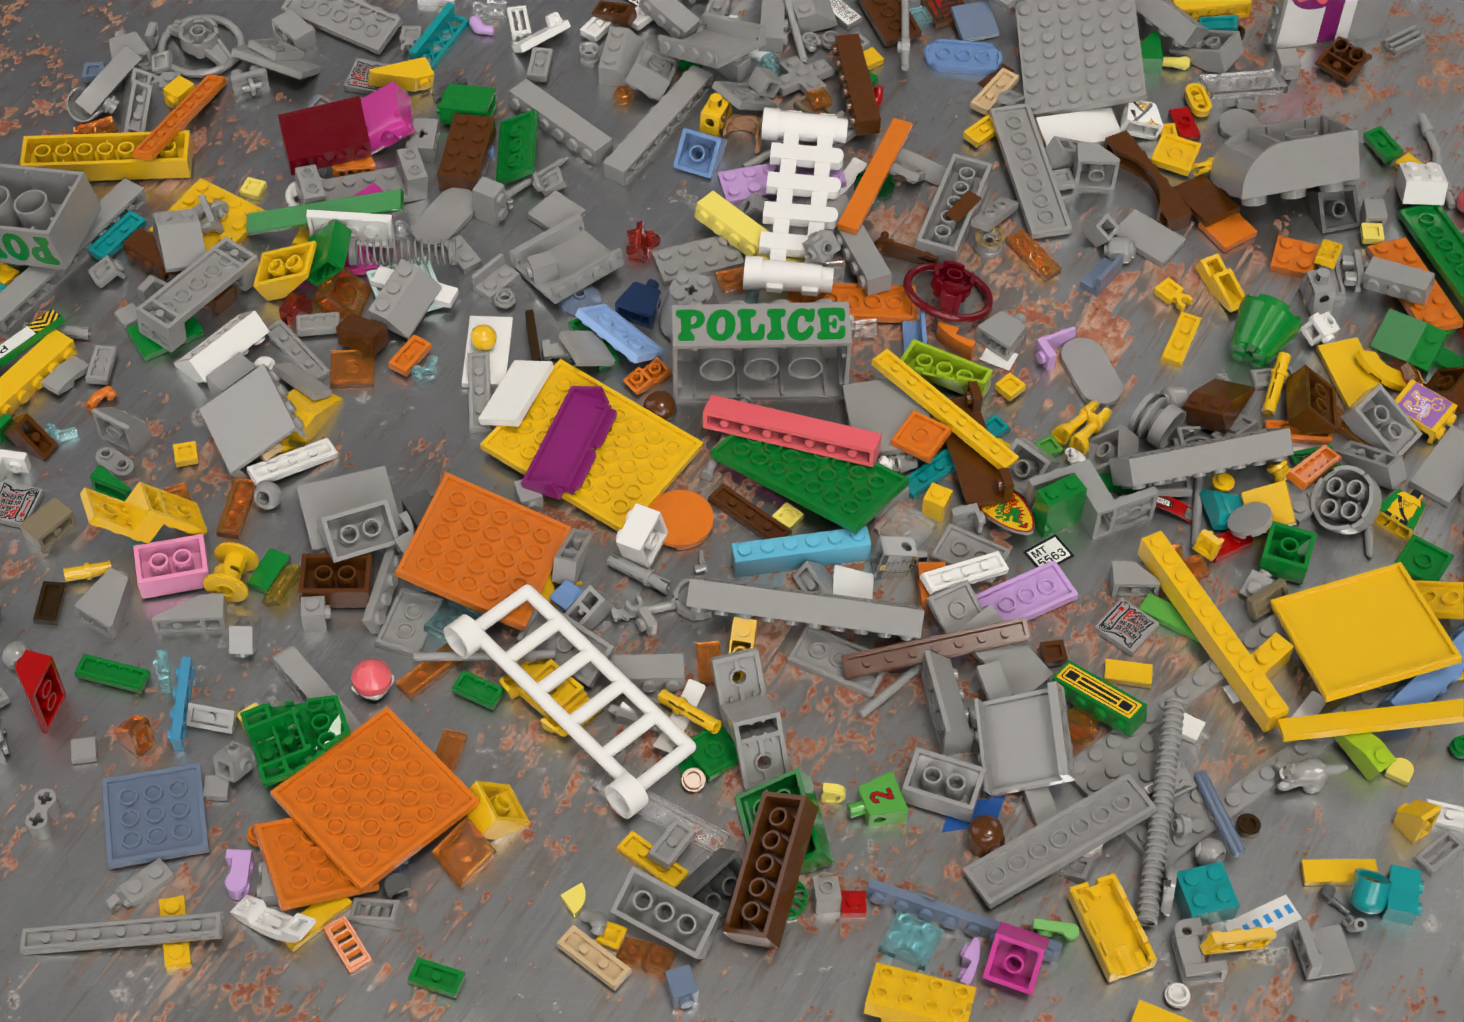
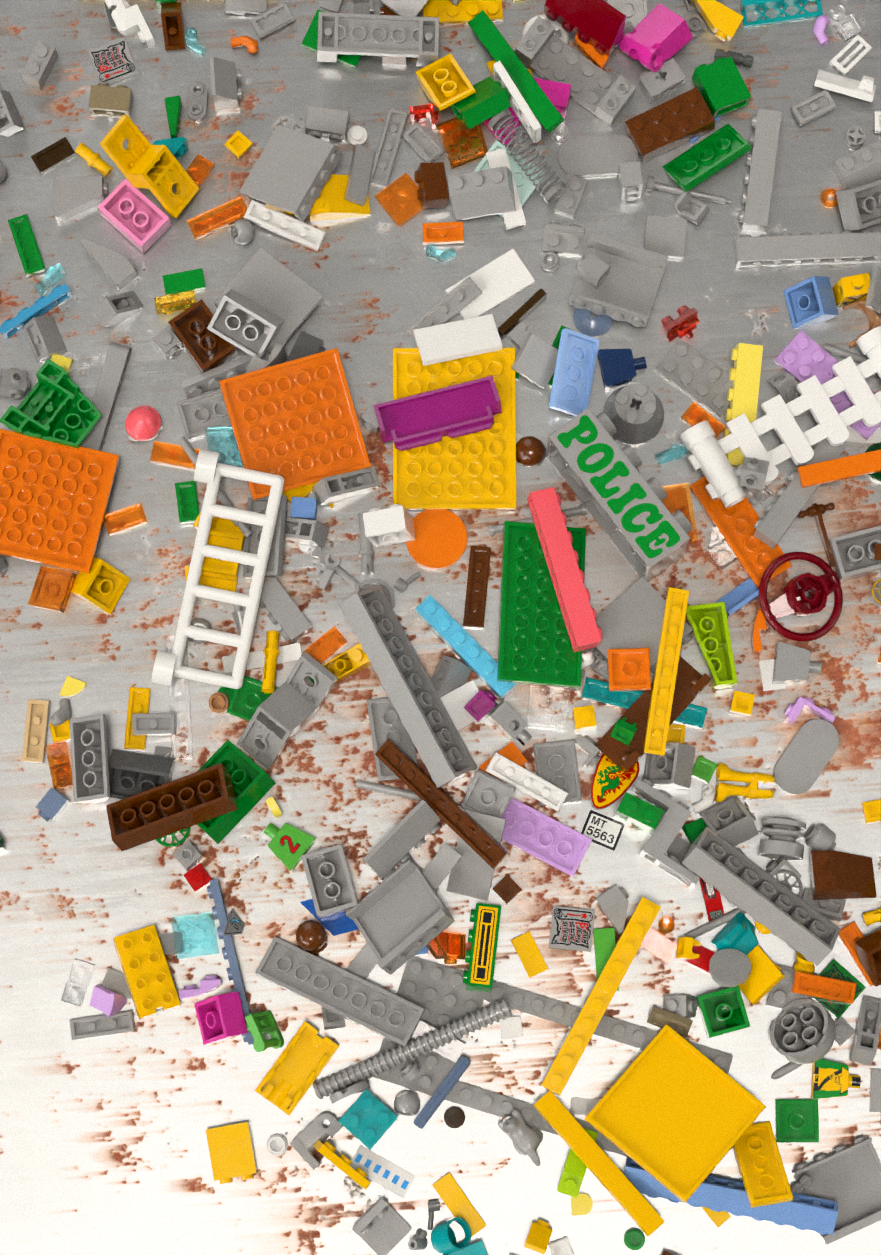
camera: 60 degrees right, 25 degrees up
white slope [174,310,270,383] -> none
yellow hose [203,542,259,603] -> none
yellow piece [470,324,497,351] -> none
orange slope [623,357,672,395] -> none
light yellow tile [772,502,804,531] -> none
yellow brick [1251,632,1294,680] -> none
none -> magenta bracket [464,690,498,722]
none -> green tile [610,717,637,746]

